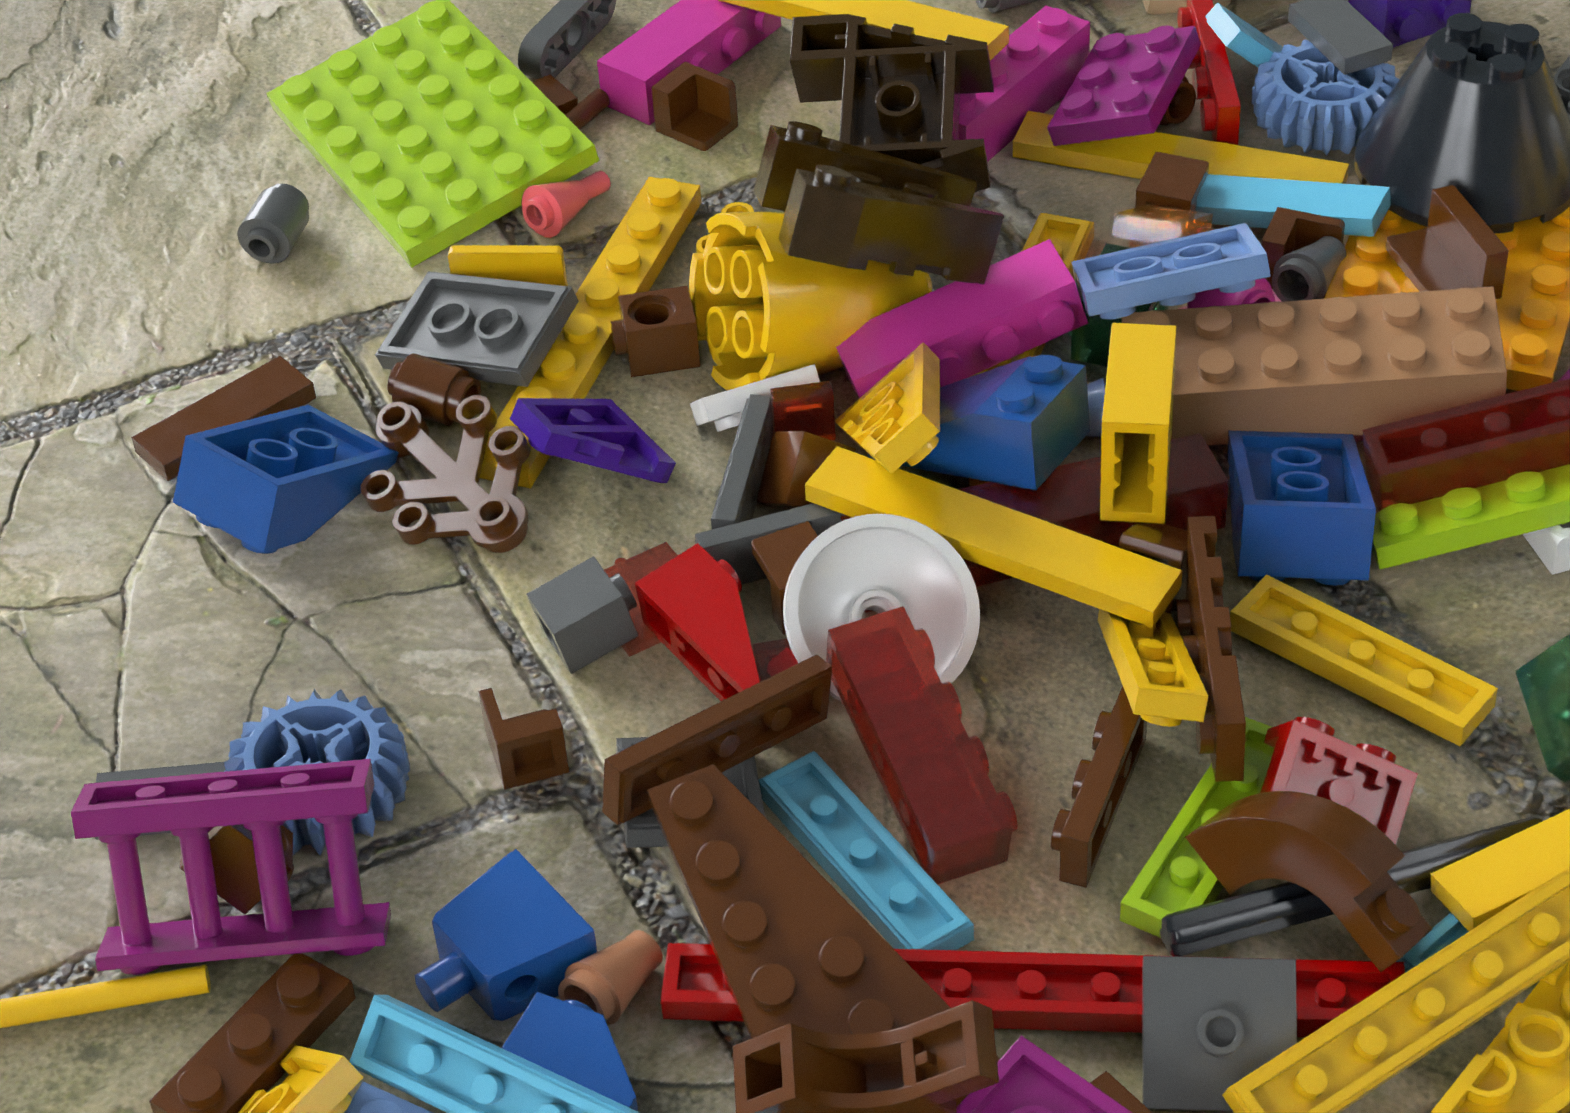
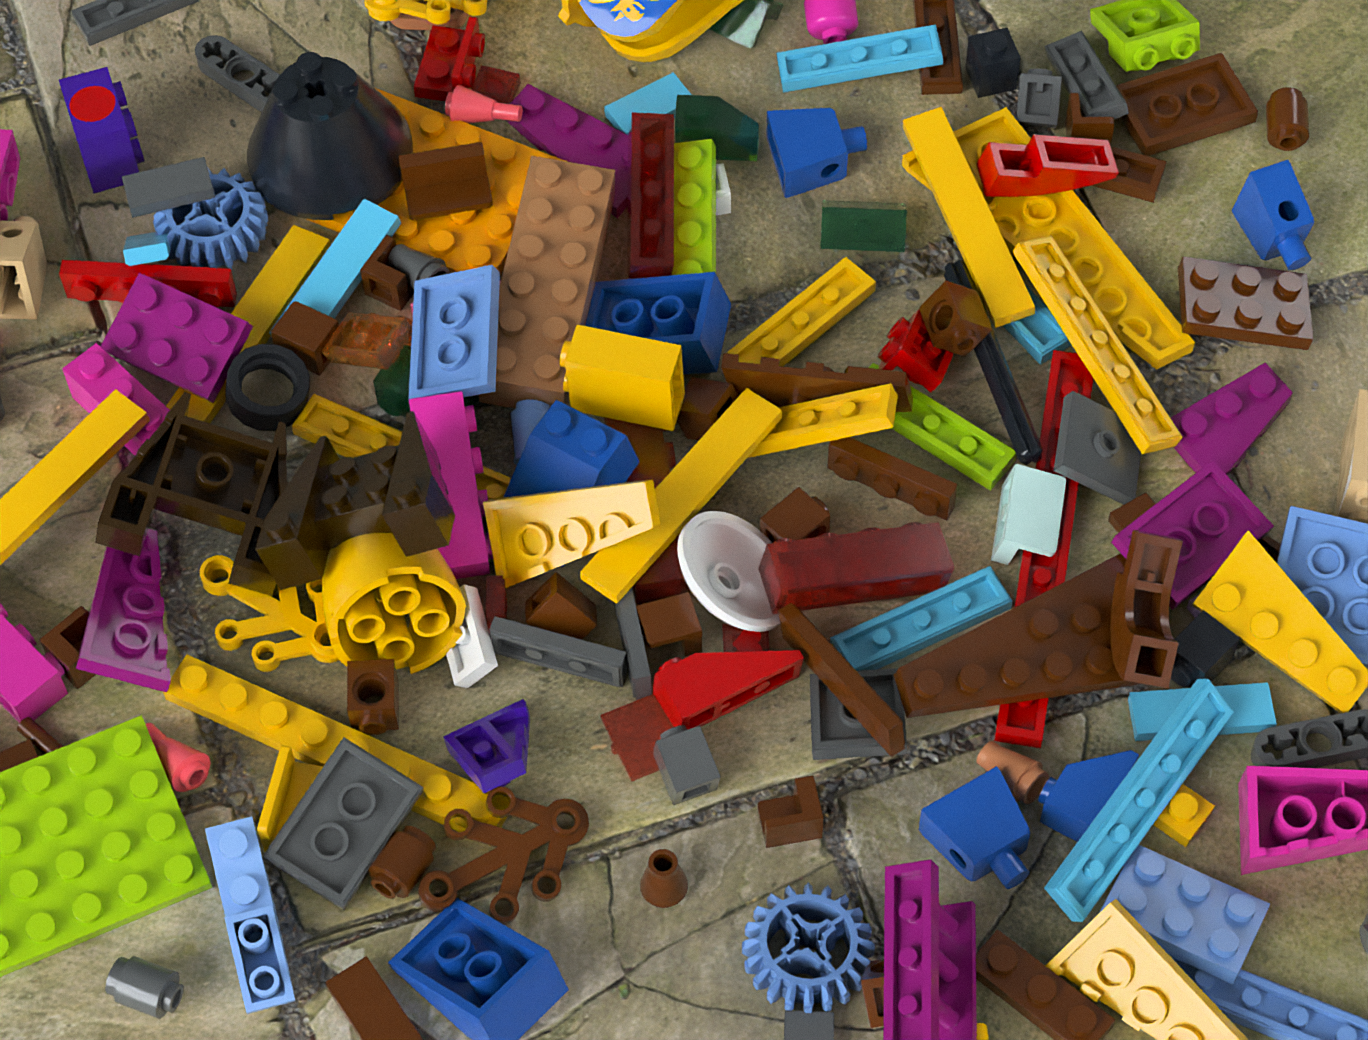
camera: 85 degrees left, 15 degrees up
reddish brown arch [1185,791,1432,972] -> none
none -> magenta wing [76,529,171,693]
none -> light blue slope [205,816,296,1014]
none -> black tyre [226,344,310,431]
none -> reddish brown cone [640,849,688,908]
none -> reddish brown brick [760,487,830,570]
none -> reddish brown brick [919,280,993,357]
none -> light aqua panel [991,464,1066,565]

